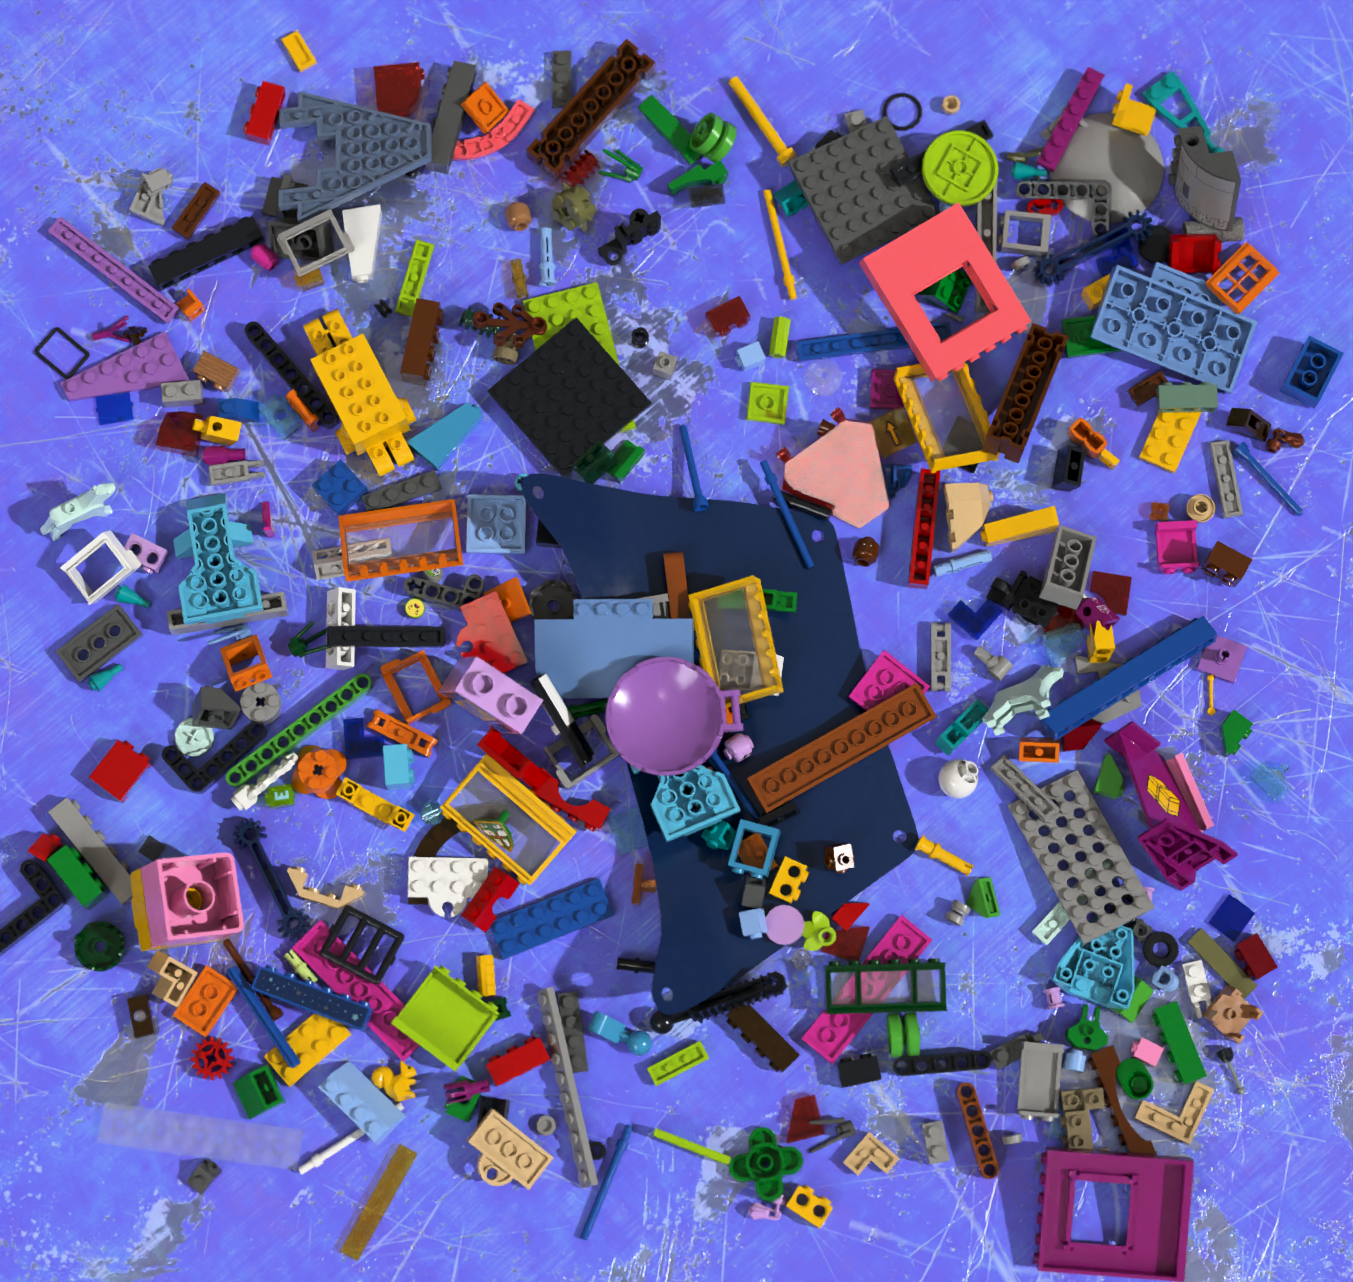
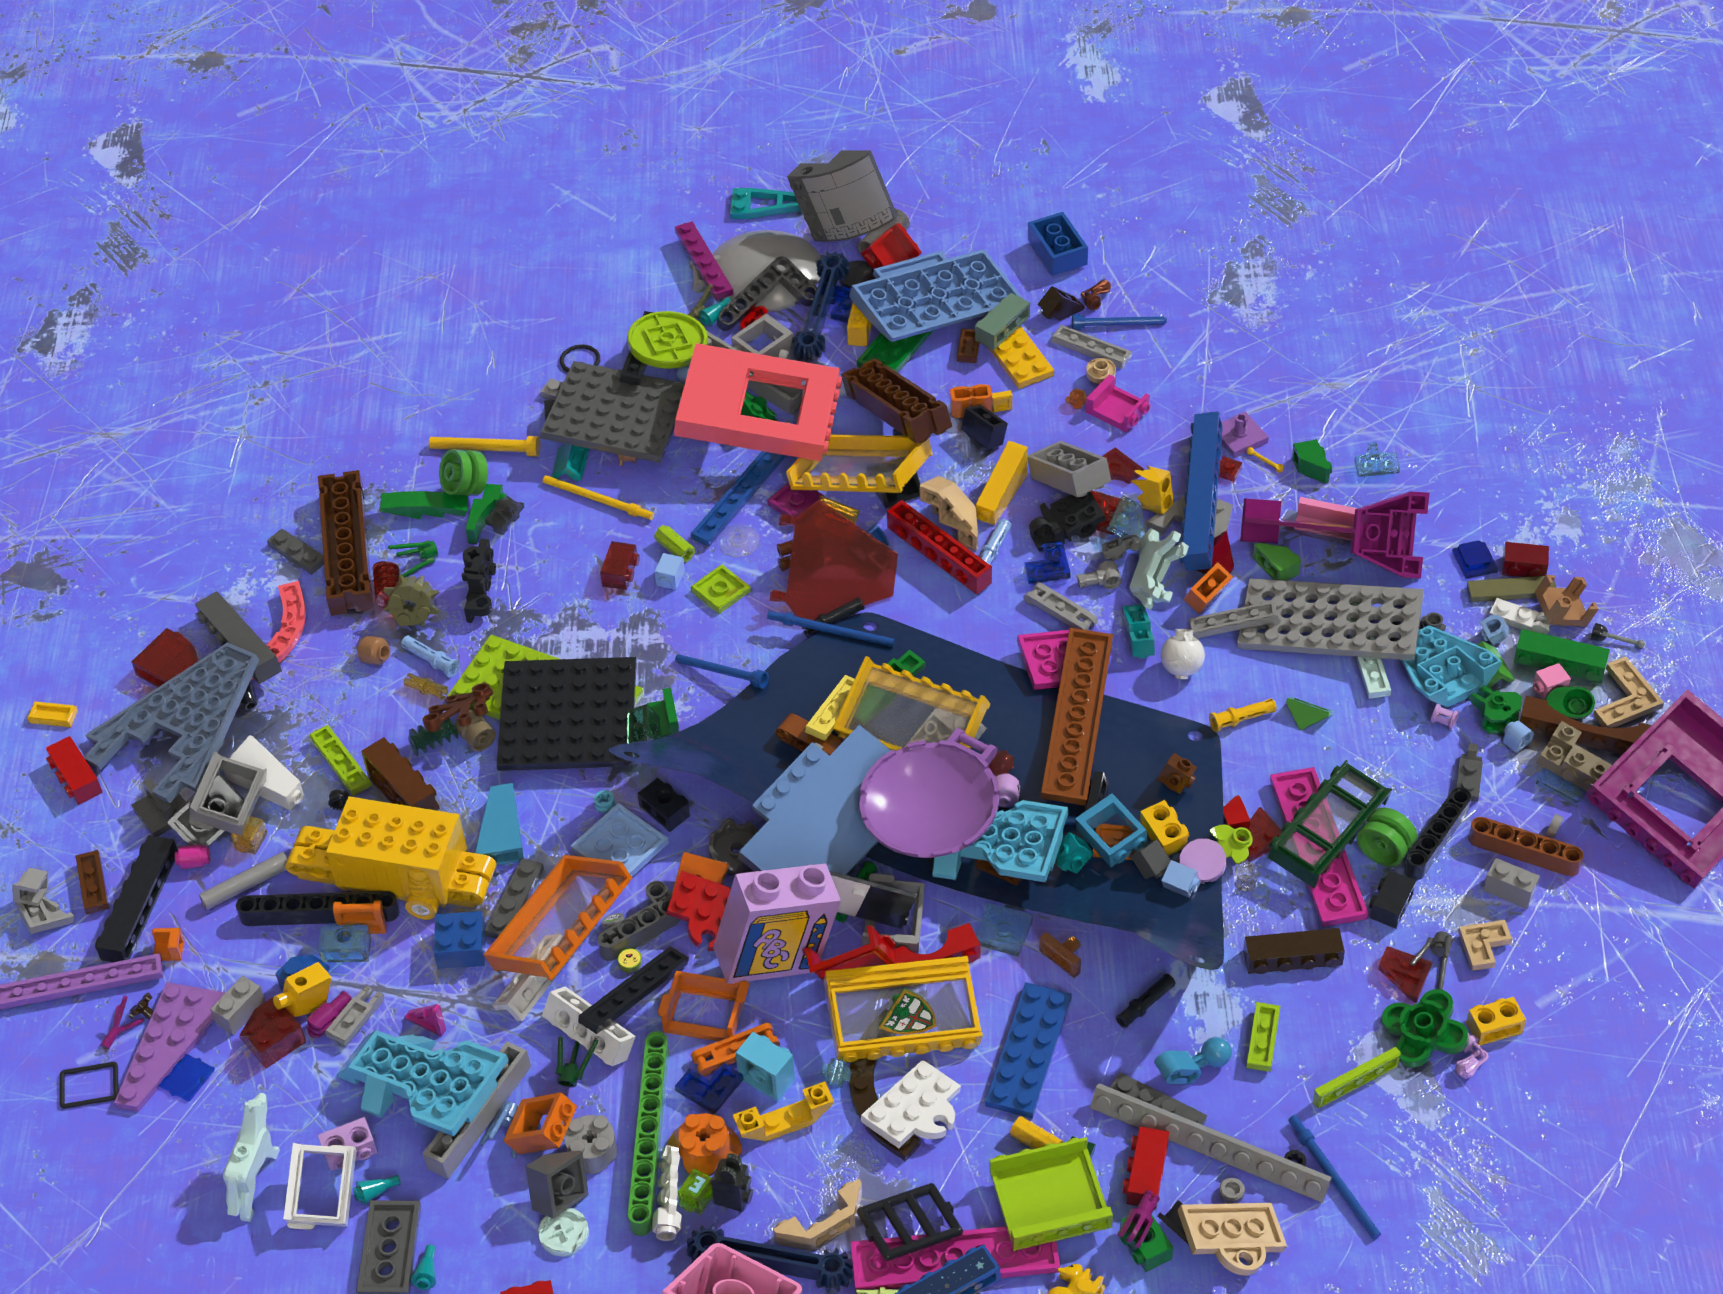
camera: 45 degrees left, 30 degrees down
black beam [162,721,267,794] -> none
medium nougat brick [193,351,240,392] -> none
orange plate [460,81,510,134] -> none
red arch [461,867,519,933] -> none
black bush [632,327,649,349] -> none
black gear [650,971,788,1034] -> none
light grey brick [653,351,678,381] -> none
reddish brown head [852,536,880,567] -> none
tan tile [941,95,961,115] -> none
light grey wheel [944,899,971,927] -> none
light grey panel [1016,1041,1064,1121] -> none
magenta torso [1076,594,1120,635] -> none
yellow bracket [1112,83,1156,136] -> none
black tyre [1143,932,1179,967] -> none
reddish brown brick [1200,541,1253,587] -> none
orange piece [1205,242,1279,315] -> none
none -> light grey piece [199,852,287,911]
none -> pearl dark grey hinge [711,1153,753,1212]
none -> light yellow plate [805,675,855,741]
none -> clear red plant [989,750,1014,776]
none -> dark grey plate [1102,534,1141,561]
none -> clear red plate [1219,456,1243,482]

